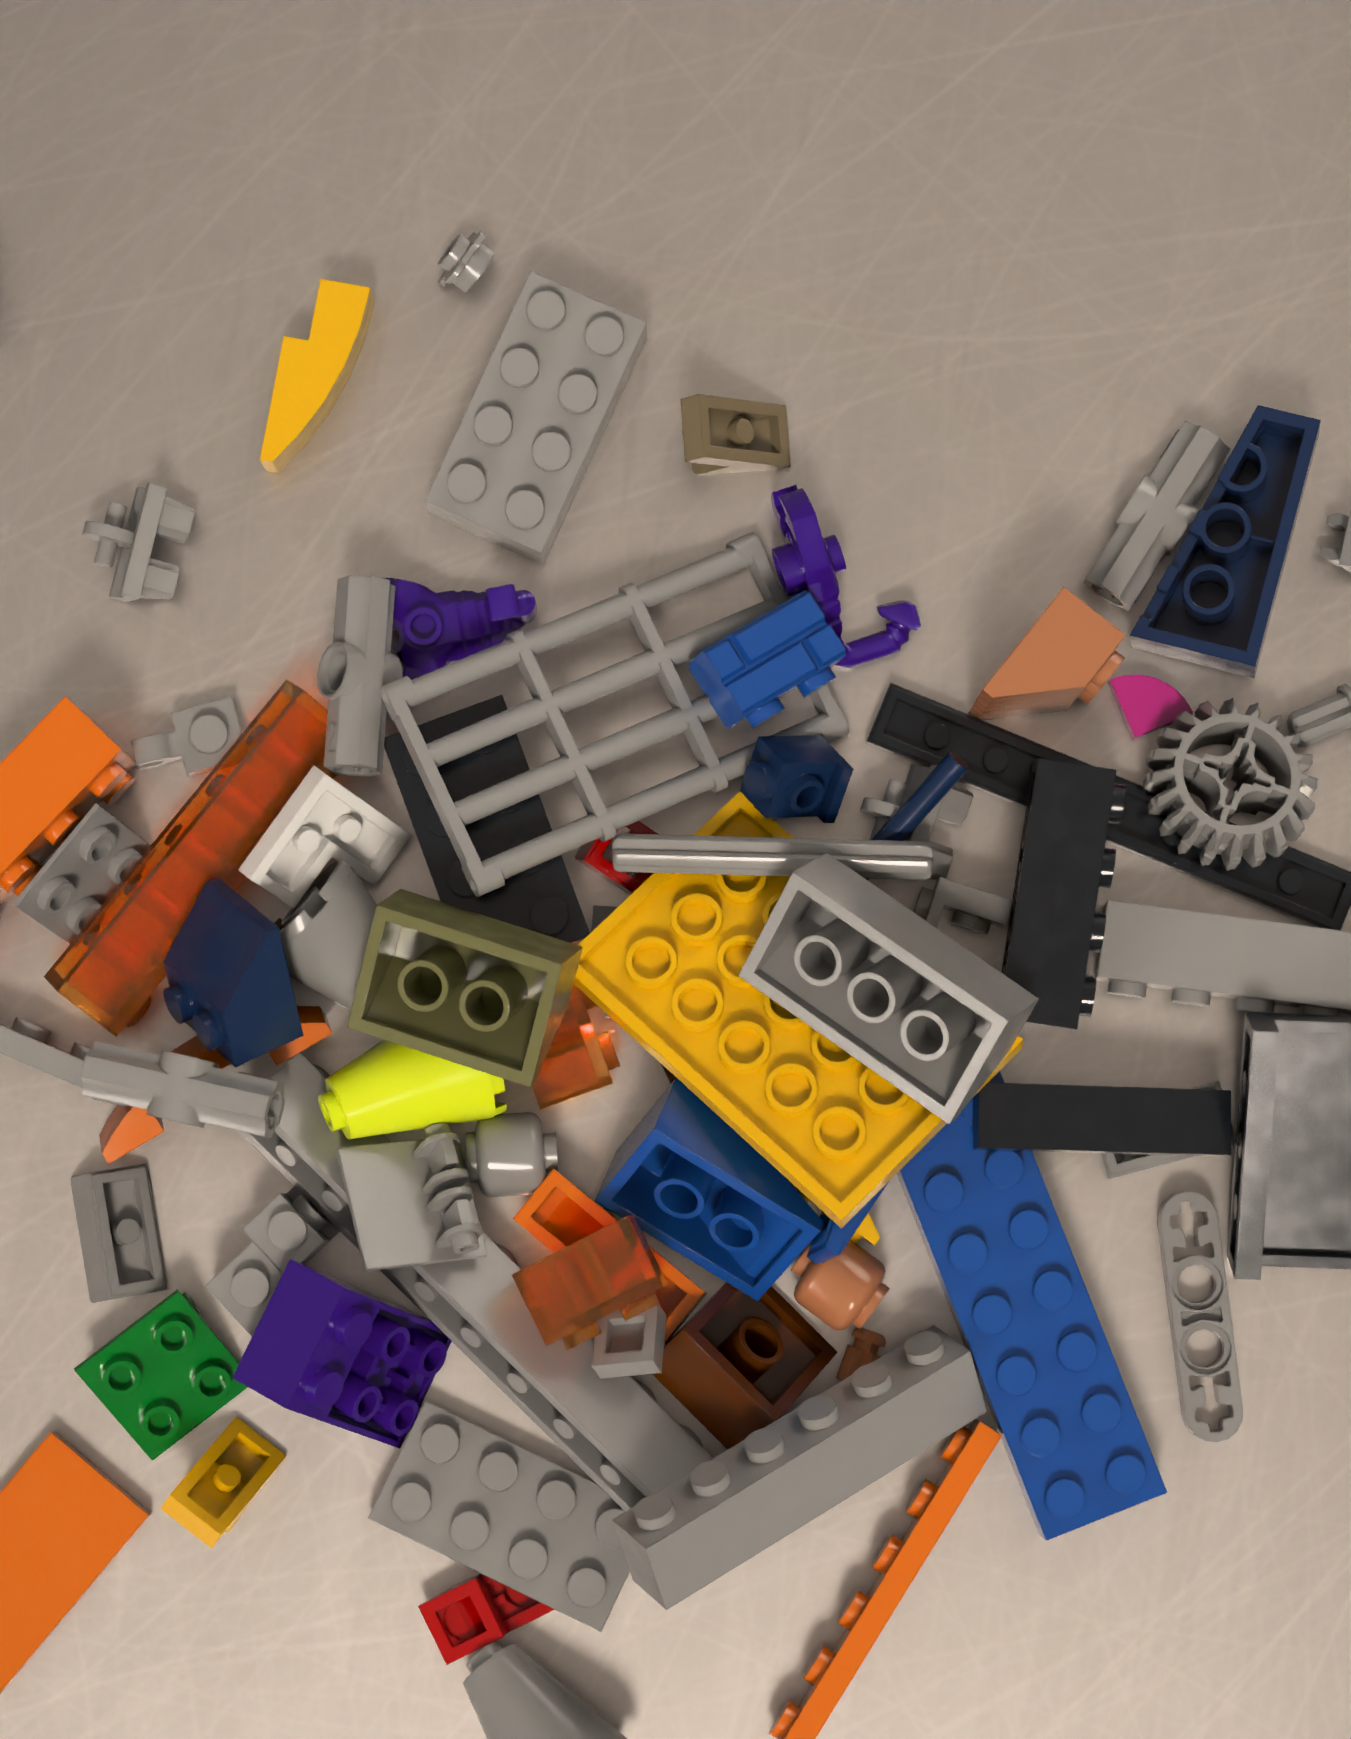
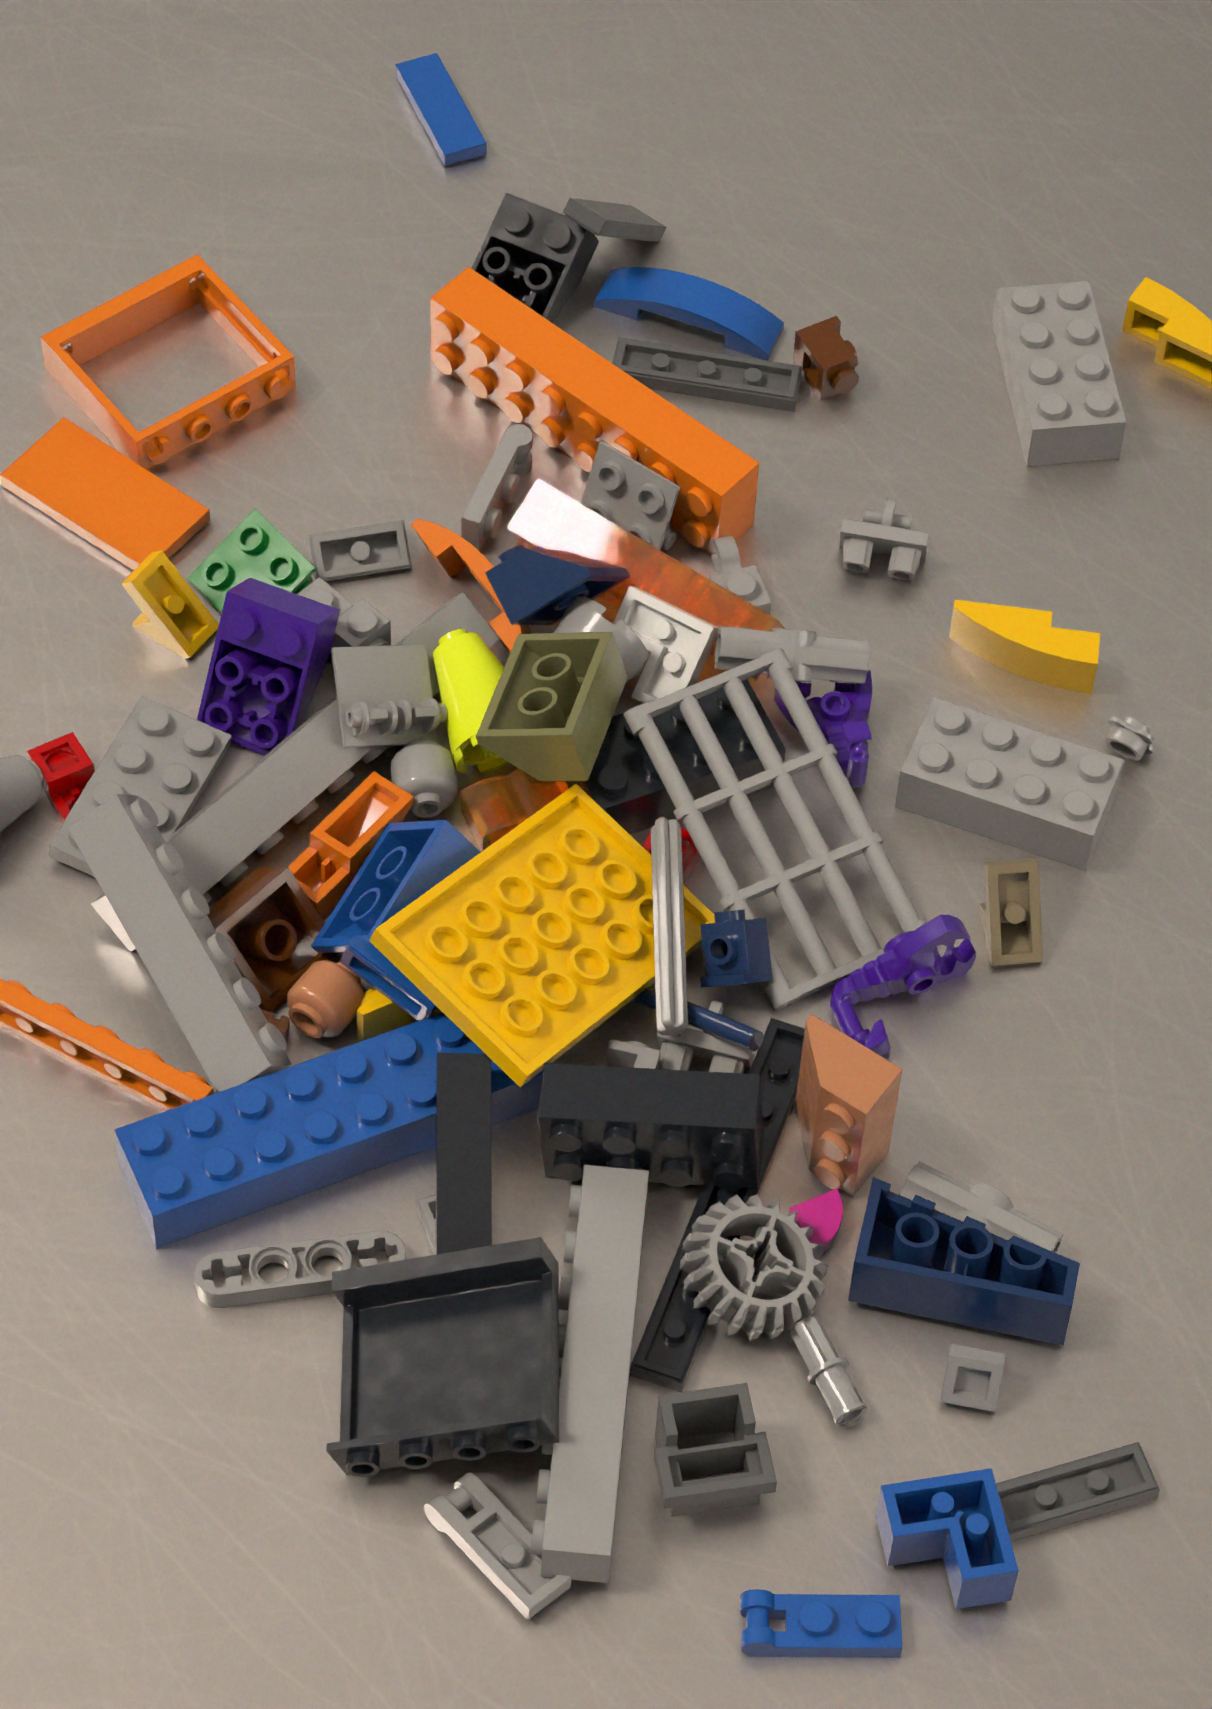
camera: 85 degrees right, 30 degrees down
light grey piece [80,1041,285,1138] -> none
clear orange brick [512,1215,668,1351] -> none
light grey plate [591,1303,667,1379] -> none
blue brick [689,590,846,729] -> none
light grey slope [738,853,1039,1124] -> none

